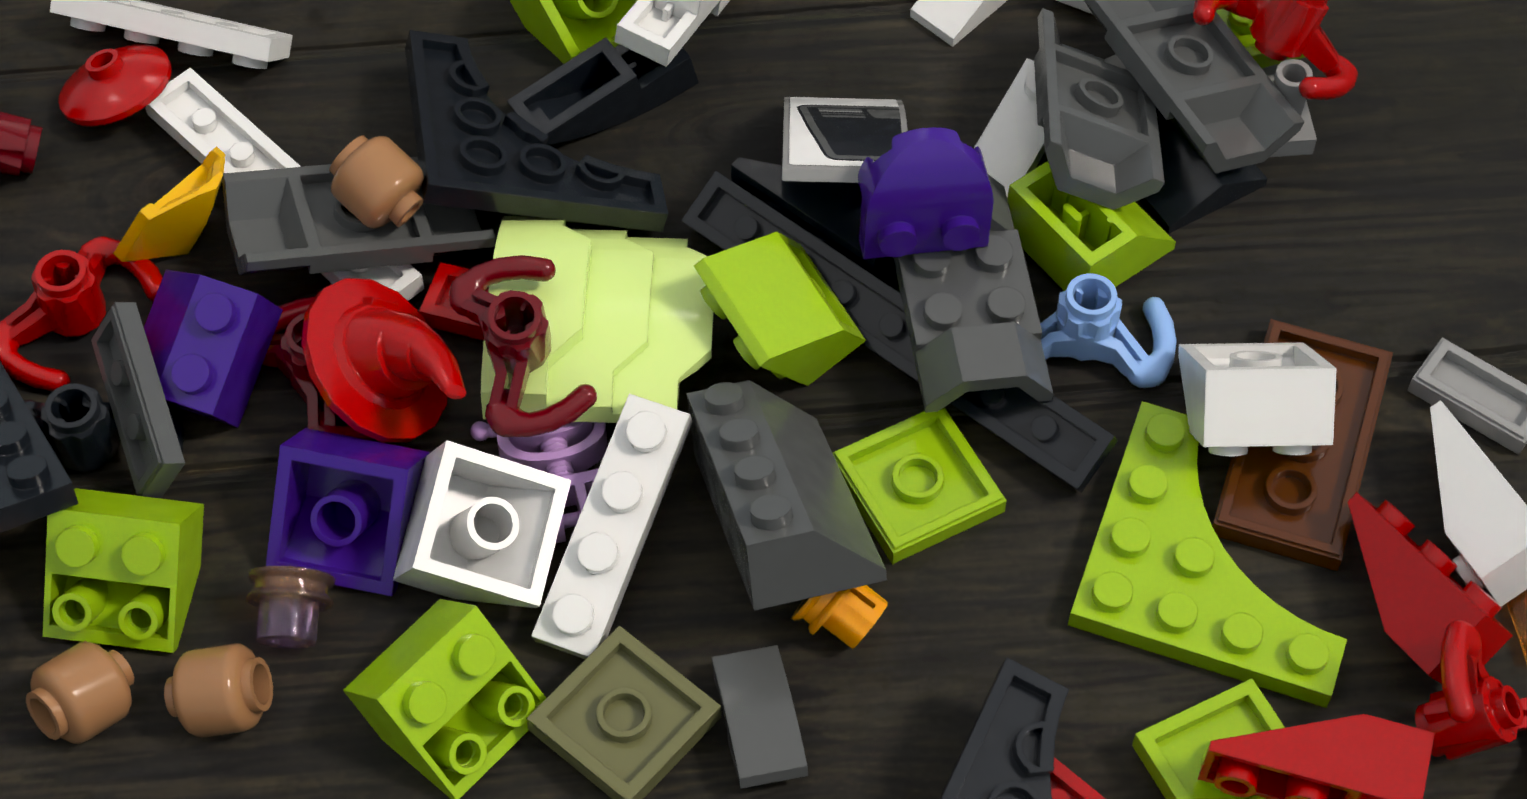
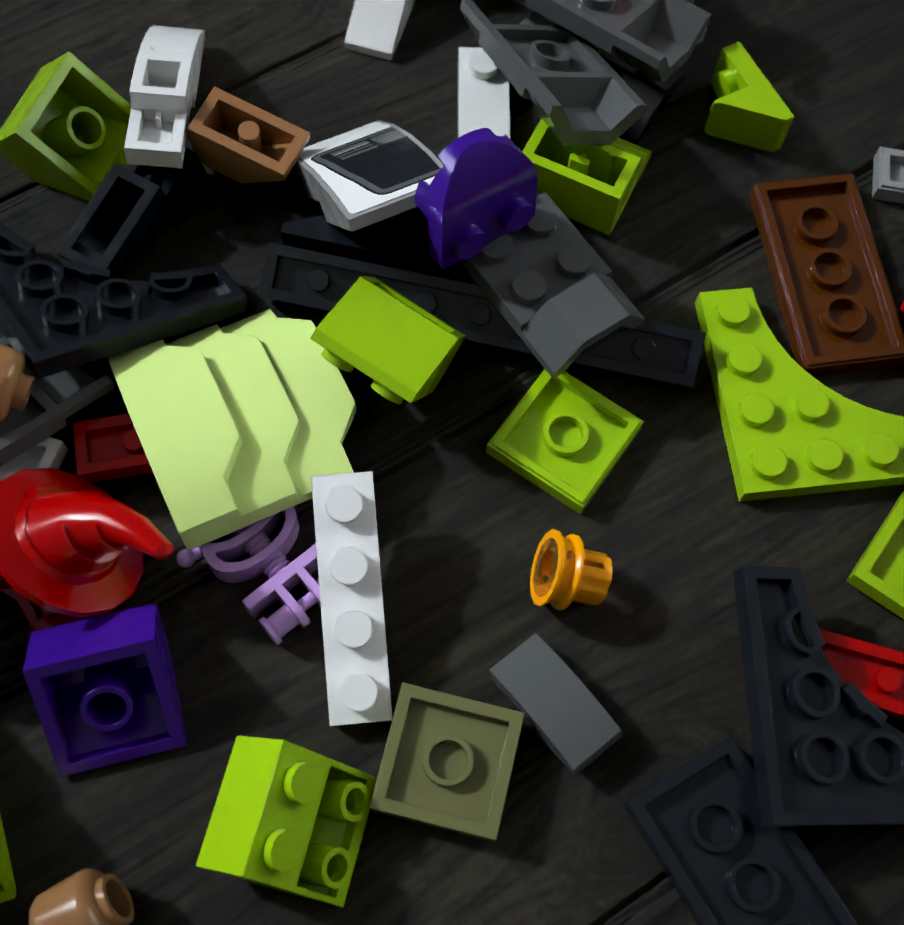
camera: 30 degrees left, 10 degrees up
piece [246,566,335,649] -> none
white slope [393,440,571,608] -> none
dark red piece [449,255,597,437] -> none
dark grey slope [686,380,887,611] -> none
light blue piece [1040,273,1177,388] -> none
white slope [1178,342,1337,456] -> none
none -> medium nougat slope [187,86,310,184]
none -> lime slope [704,42,795,152]

